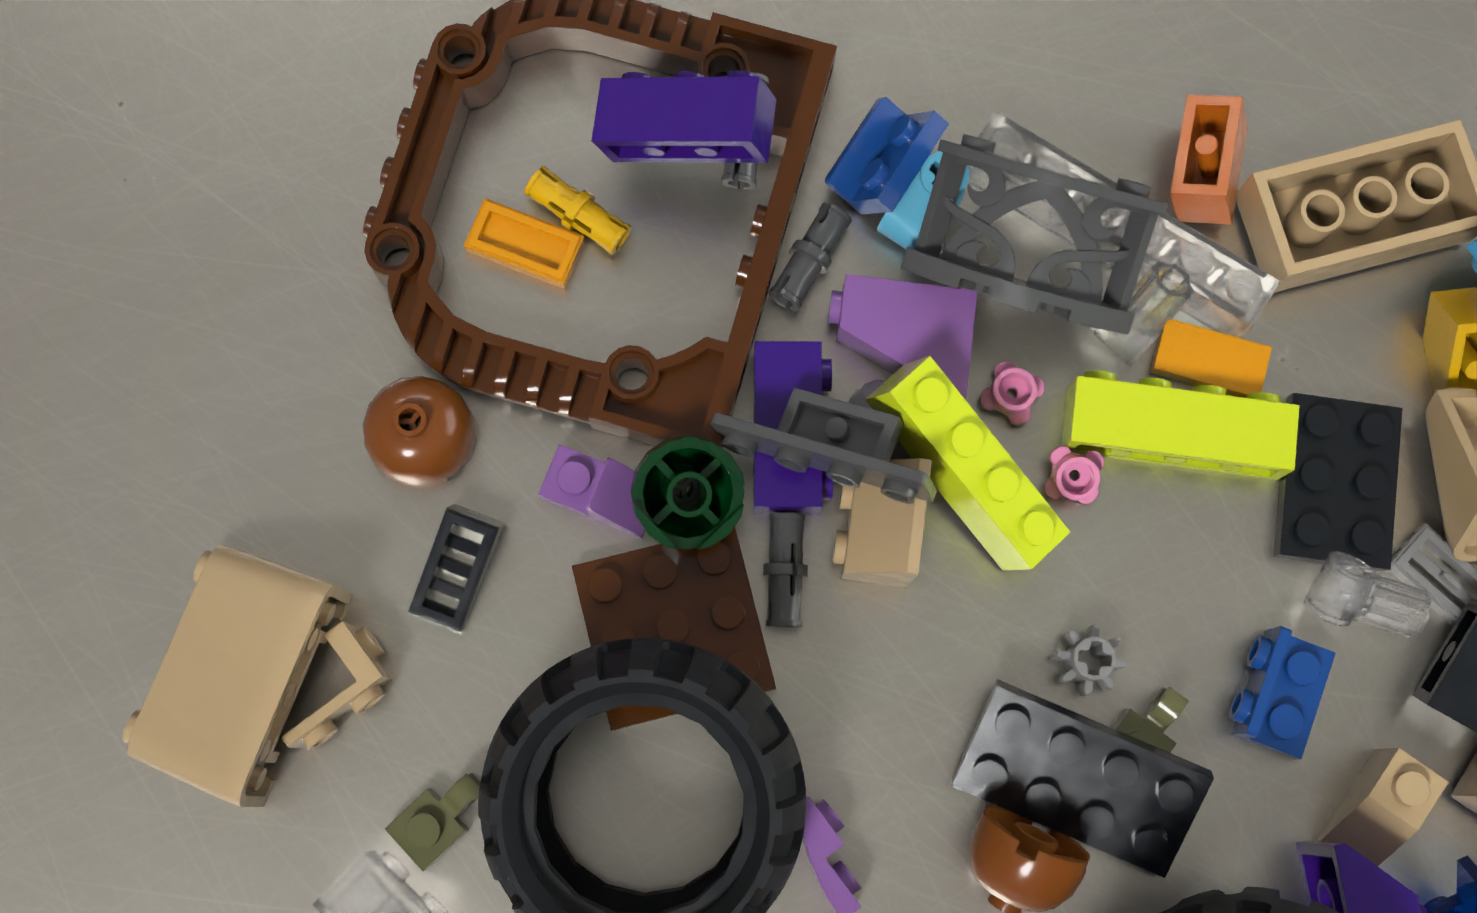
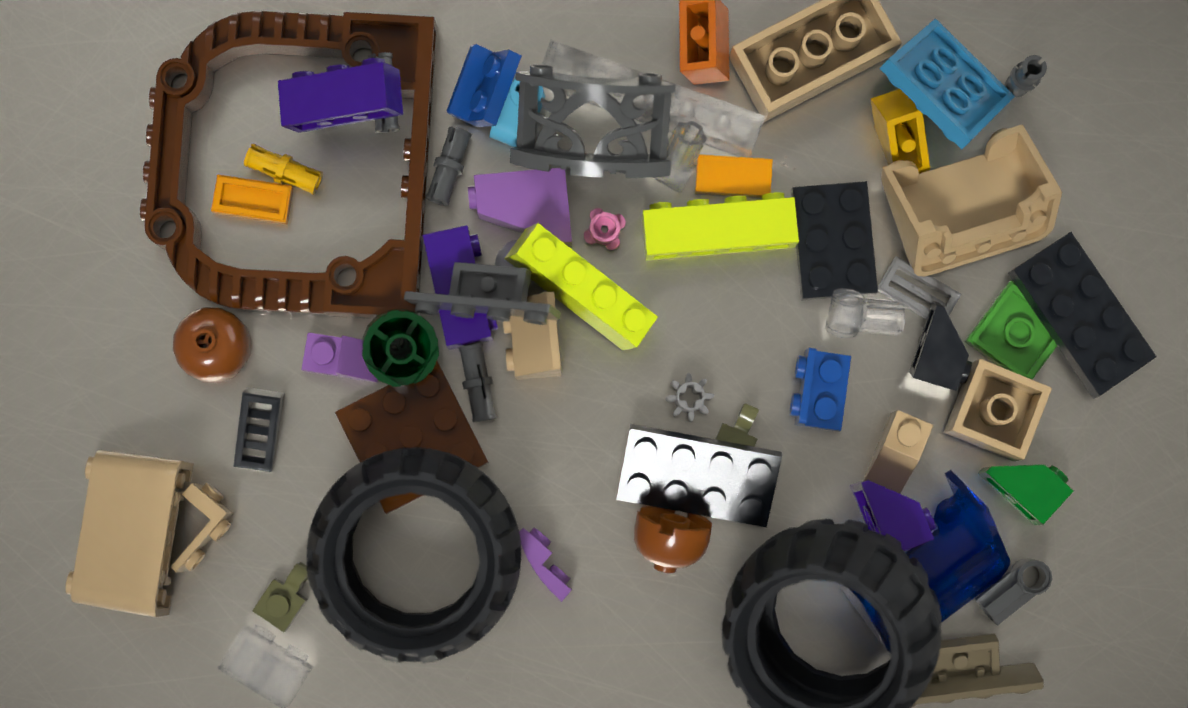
camera: 15 degrees left, 5 degrees up
bright pink plate [1044,445,1104,504] -> none

